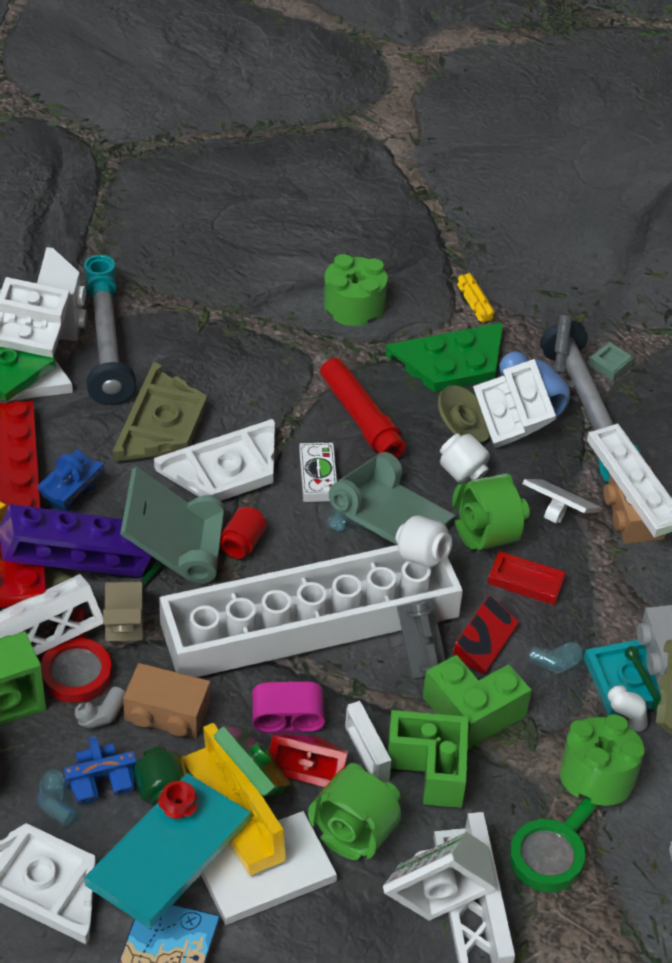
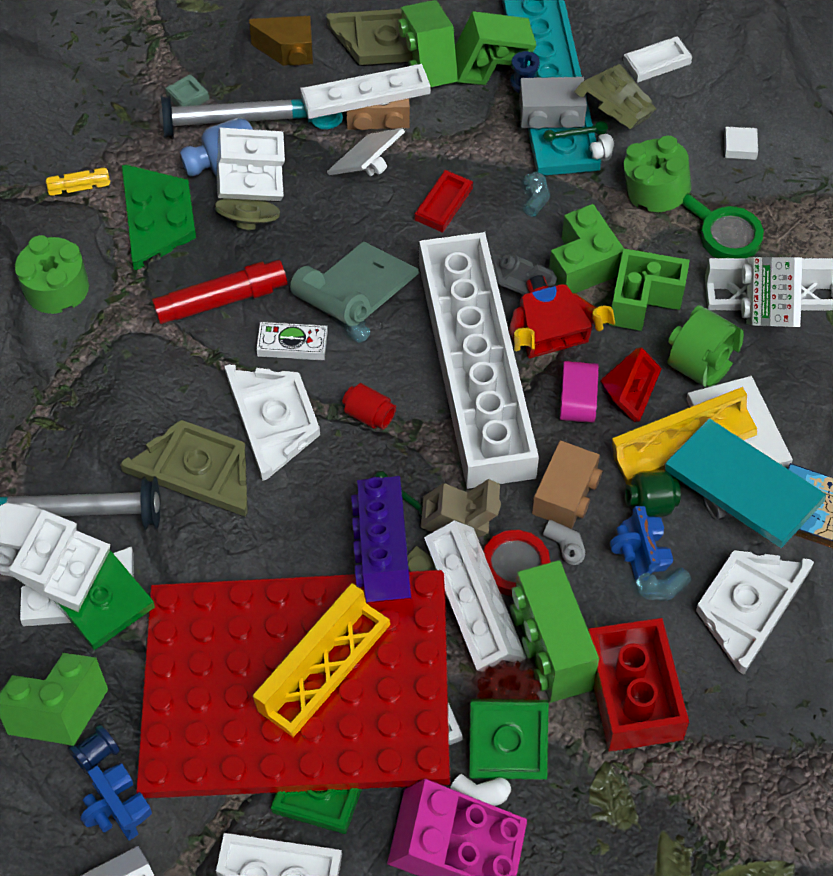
camera: 80 degrees left, 10 degrees up
blue hips [37,449,104,511] -> none
sand green door [120,466,225,583] -> none
red plate [158,781,198,819] -> none
green plate [214,726,293,796] -> none
white tile [345,701,391,782] -> none
white head [396,515,452,567] -> none
white head [439,433,490,484] -> none
bright green brick [452,473,530,551] -> none
red slope [453,595,519,675] -> none
dark grey piece [552,315,575,387] -> none
none -> red torso [509,275,615,359]

